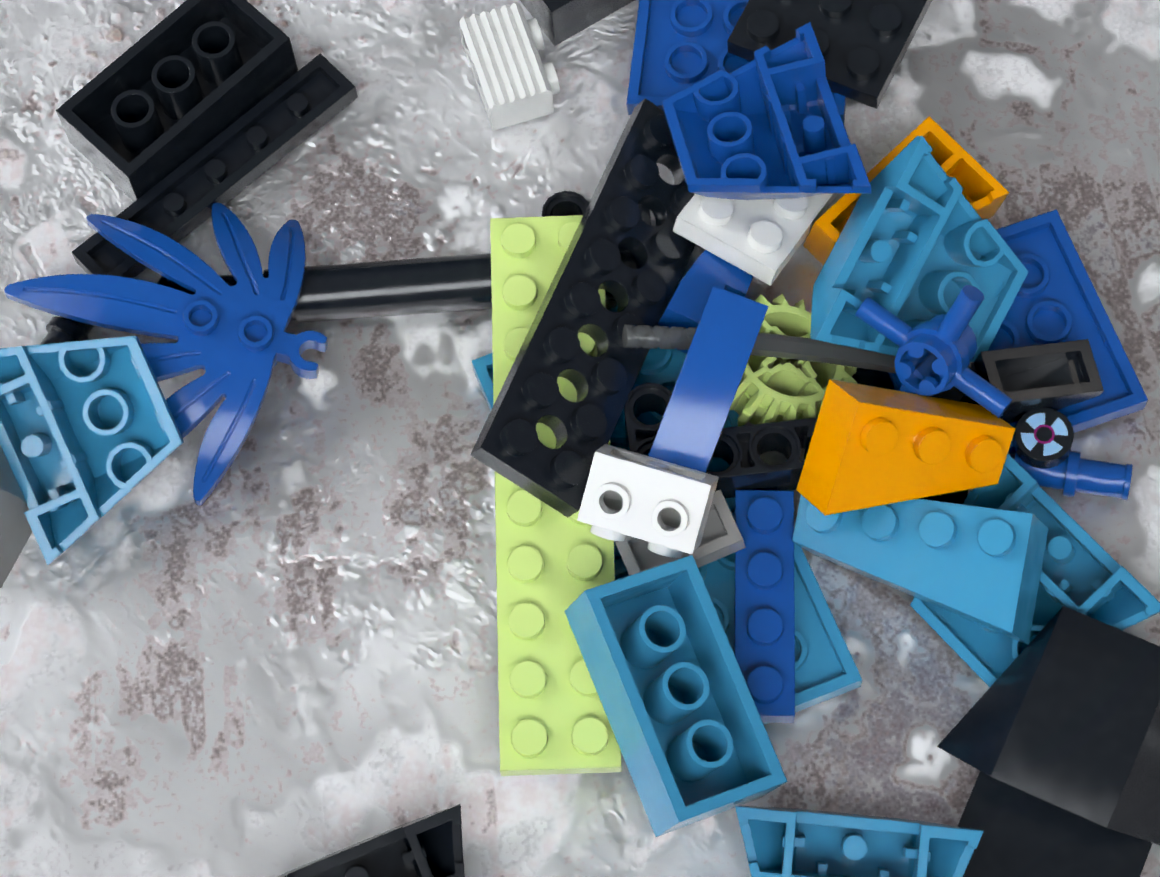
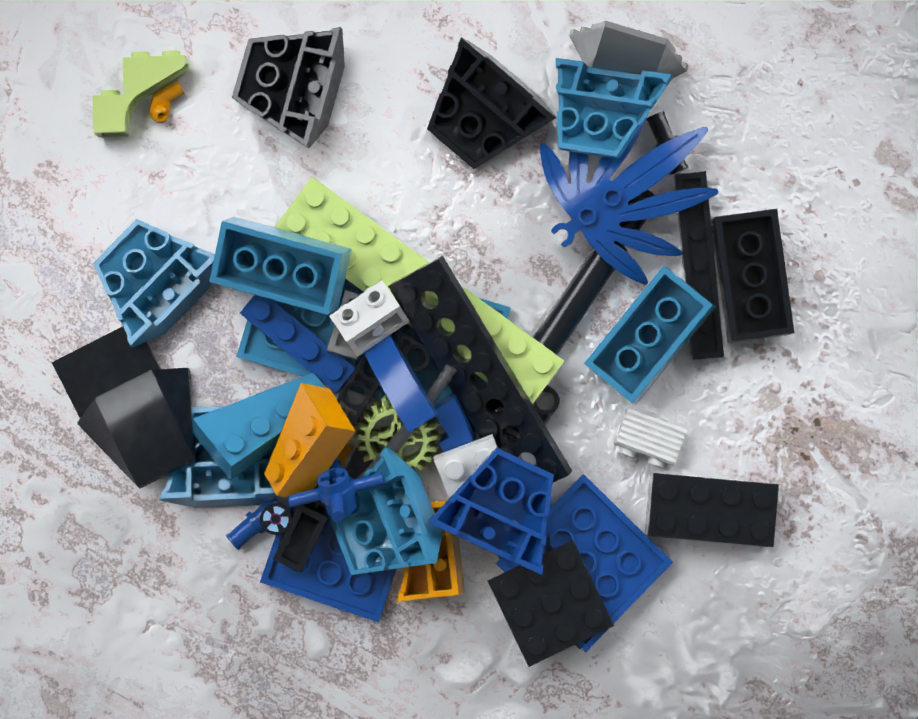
camera: 120 degrees right, 20 degrees up
none -> black wedge [427,37,557,169]
none -> dark azure brick [584,265,716,404]

